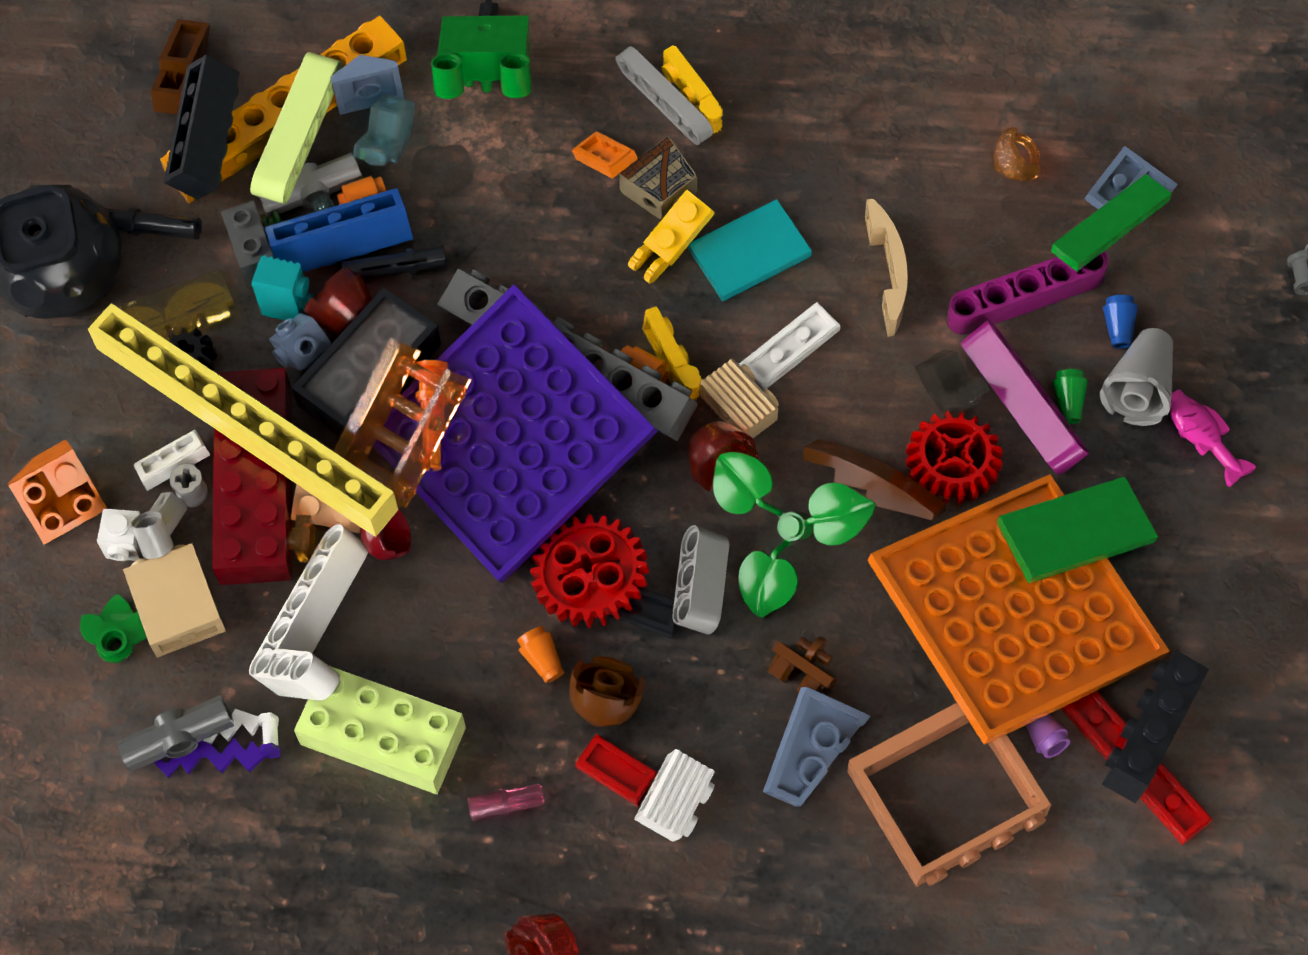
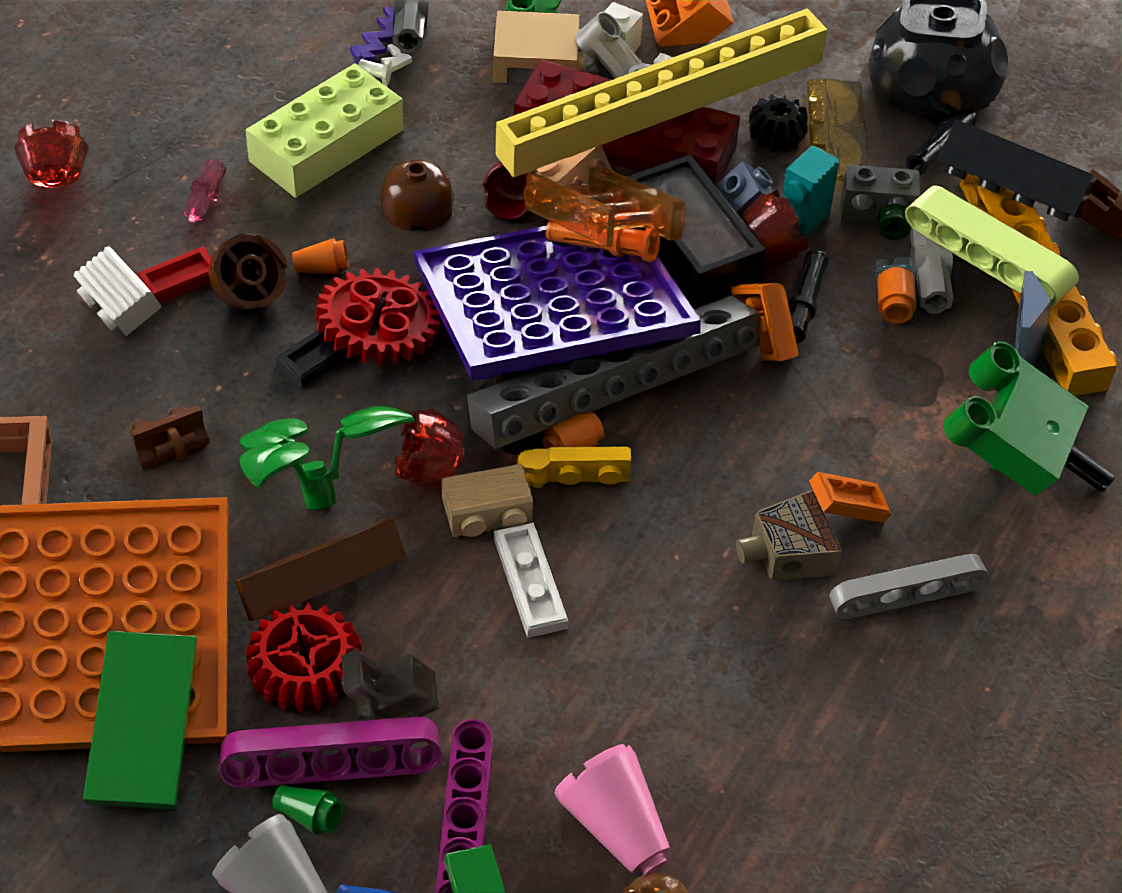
camera: 110 degrees right, 15 degrees down
white beam [249,524,368,701] -> none
blue brick [265,188,413,272] -> none
clear light blue brick [353,93,415,166] -> none
yellow hinge [628,190,715,284] -> none
yellow hinge [662,46,723,134] -> none
light grey beam [673,525,729,635] -> none
teal tile [688,199,812,302] -> none
sand blue wing [763,687,870,806] -> none
tan slope [865,199,908,337] -> none
none -> reddish brown cylinder [381,159,454,231]
none -> bright pink cone [554,744,670,876]
none -> orange brick [731,283,799,361]

